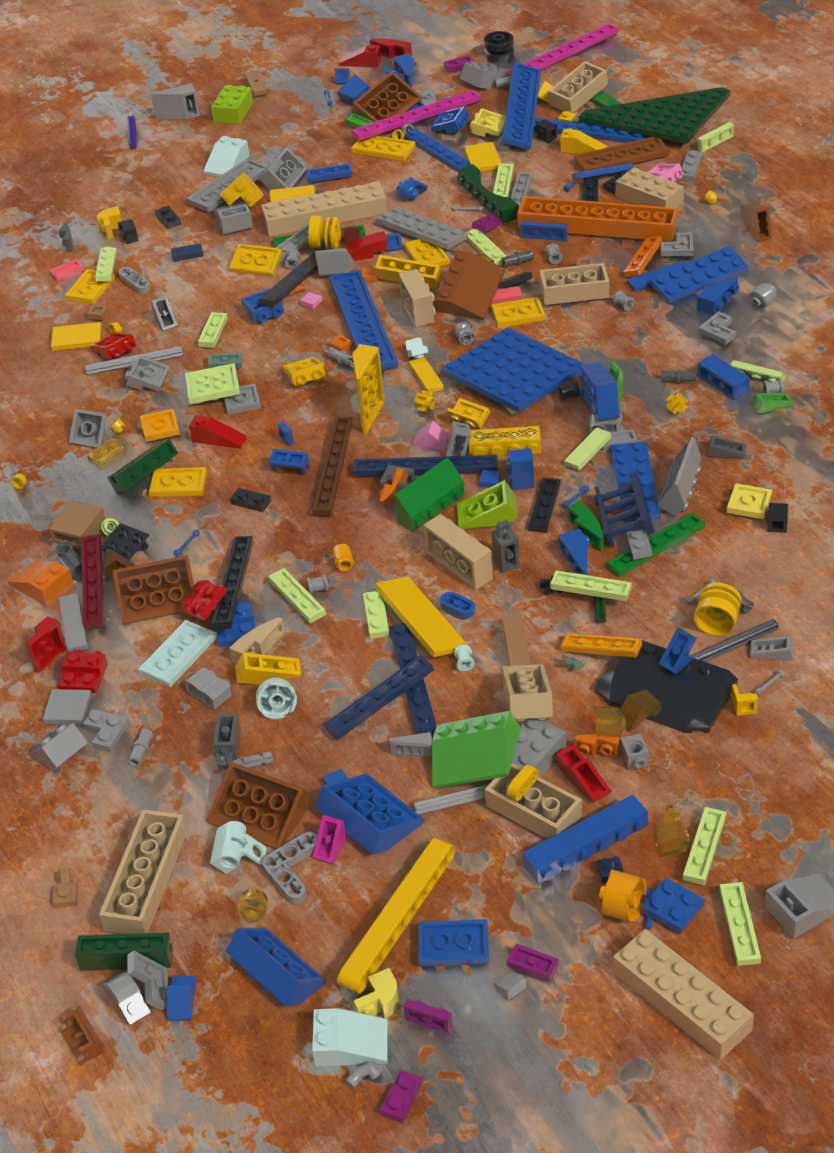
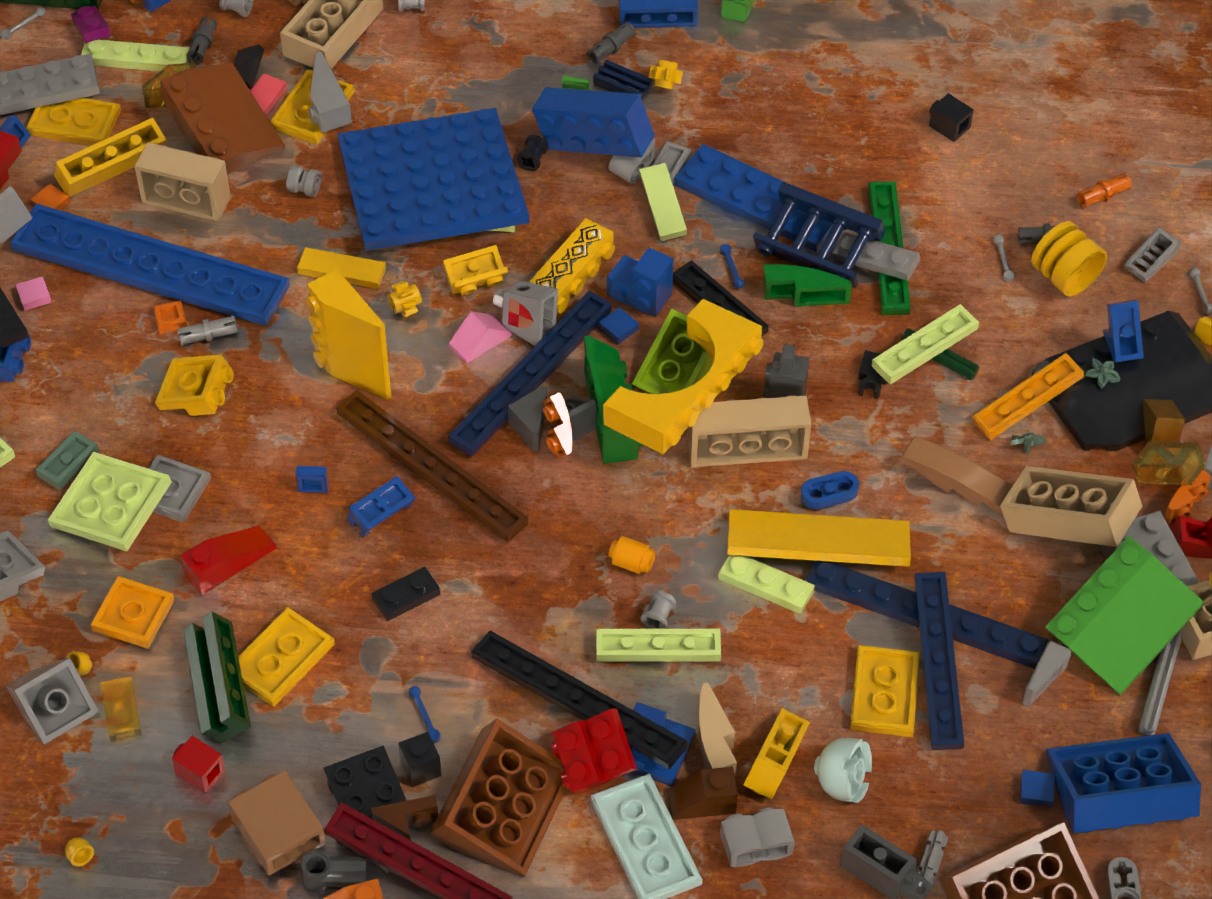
camera: 60 degrees left, 10 degrees up
lime plate [101,518,119,536] -> none
dark pink slope [312,815,347,864] -> none
light aqua bracket [405,337,428,359] -> none
light aqua bush [454,645,475,671] -> none
blue slope [559,529,590,575] -> none
light grey slope [657,436,701,516] -> none
black axle [692,619,779,662] -> none
dark grey slope [706,435,746,458] -> none
light yellow plate [727,484,772,519] -> none
none -> red brick [172,735,225,793]
none -> light grey slope [308,51,352,132]
none -> black brick [398,732,442,787]
none -> dark blue tile [593,60,652,99]
none -> yellow arch [603,299,763,454]
none -> reddish brown slope [668,766,738,820]
none -> yellow tile [850,645,920,738]
none -> orange pin [1076,173,1132,208]
none -> sand green plant [1085,358,1121,388]

